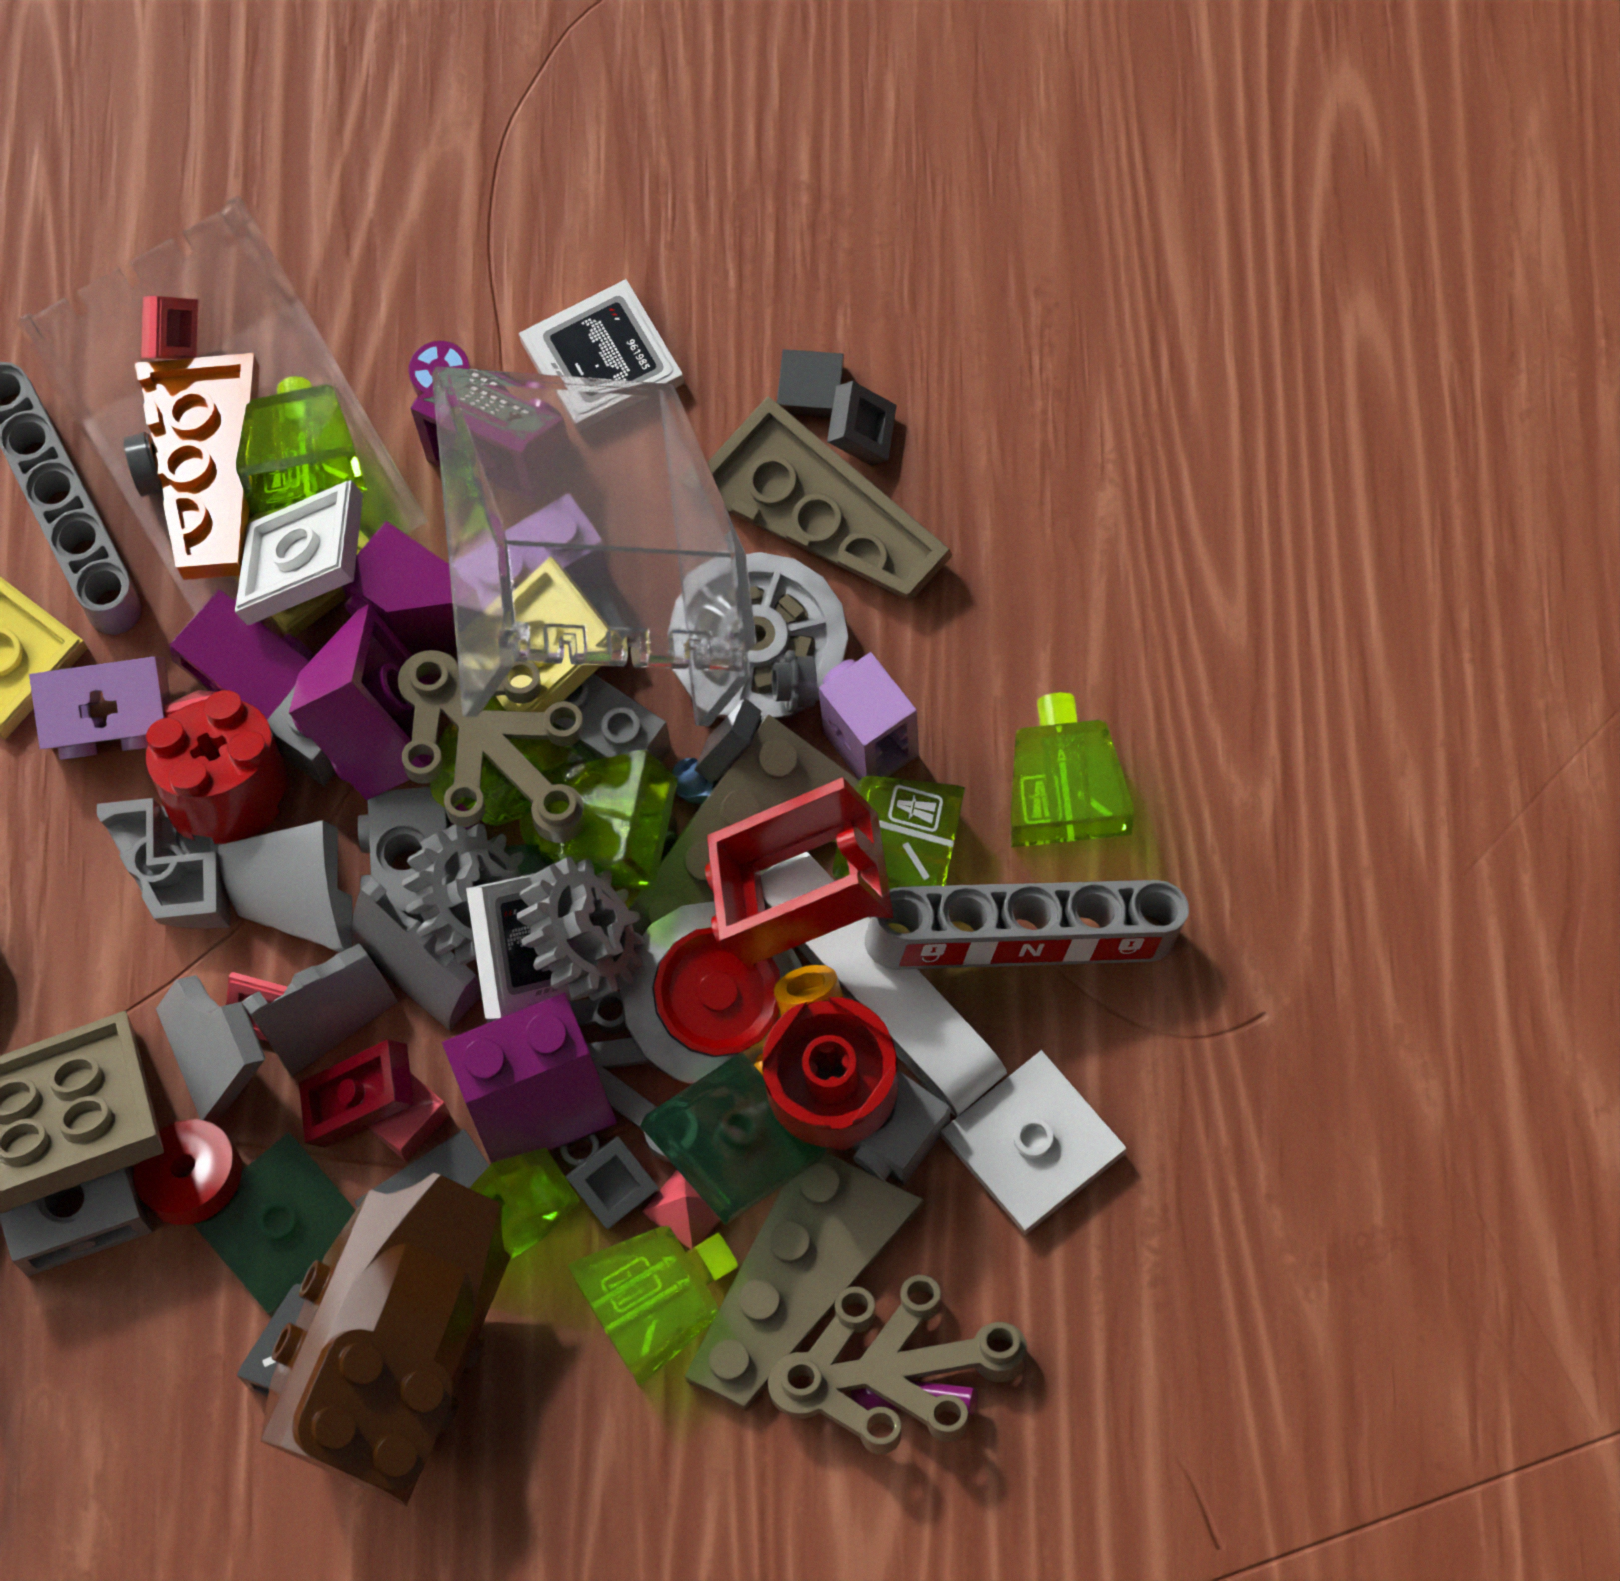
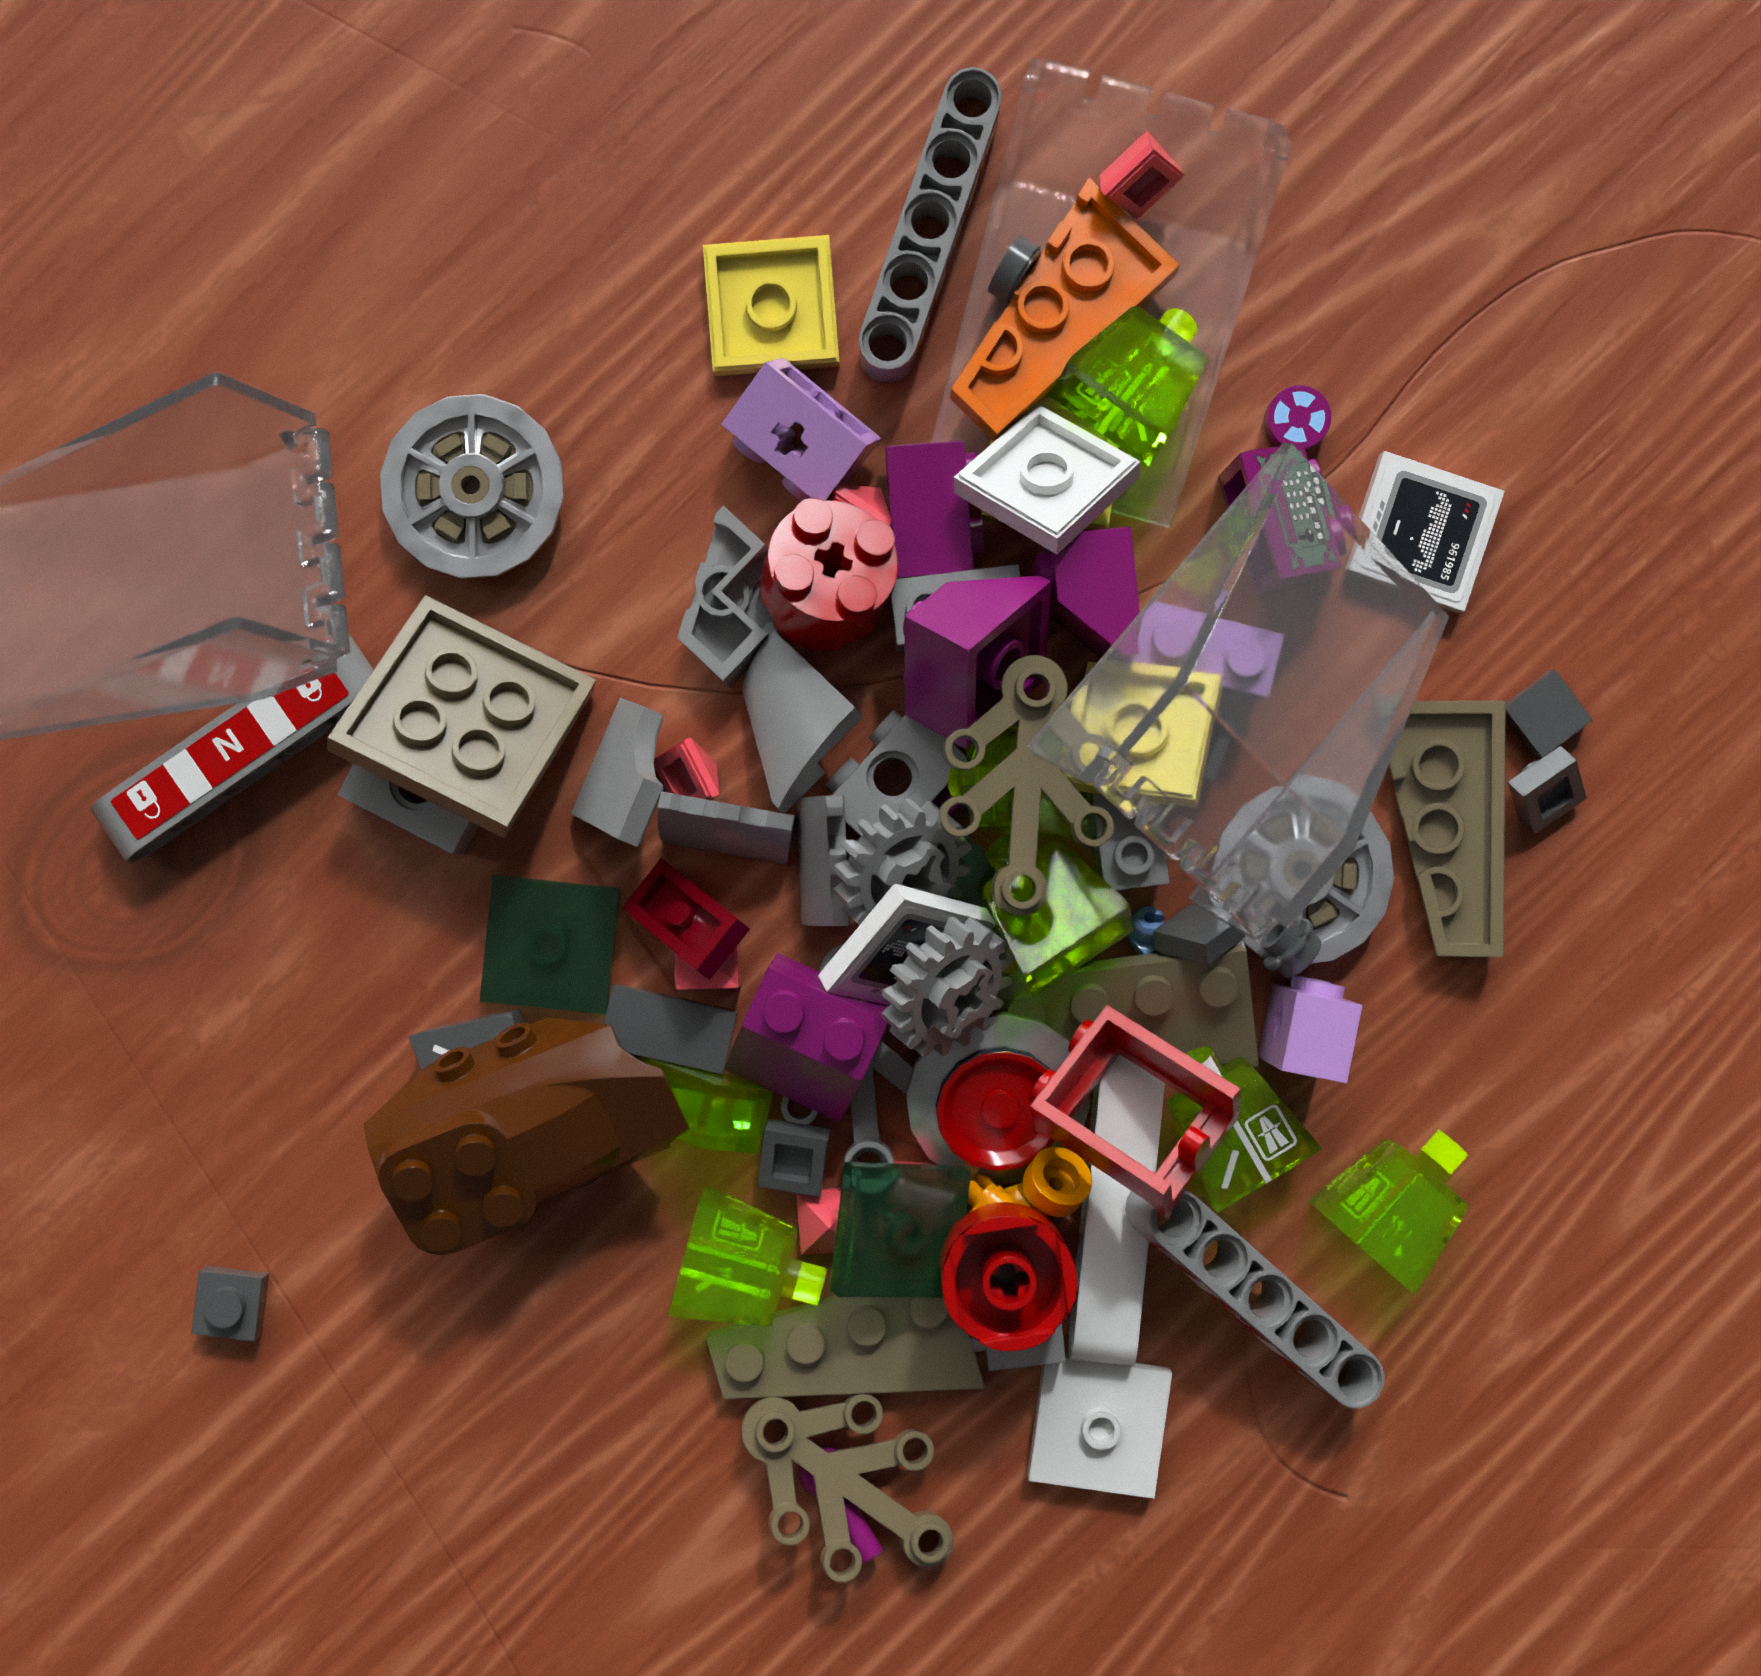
camera: 45 degrees right, 20 degrees up
red piece [133,1119,242,1225] -> none

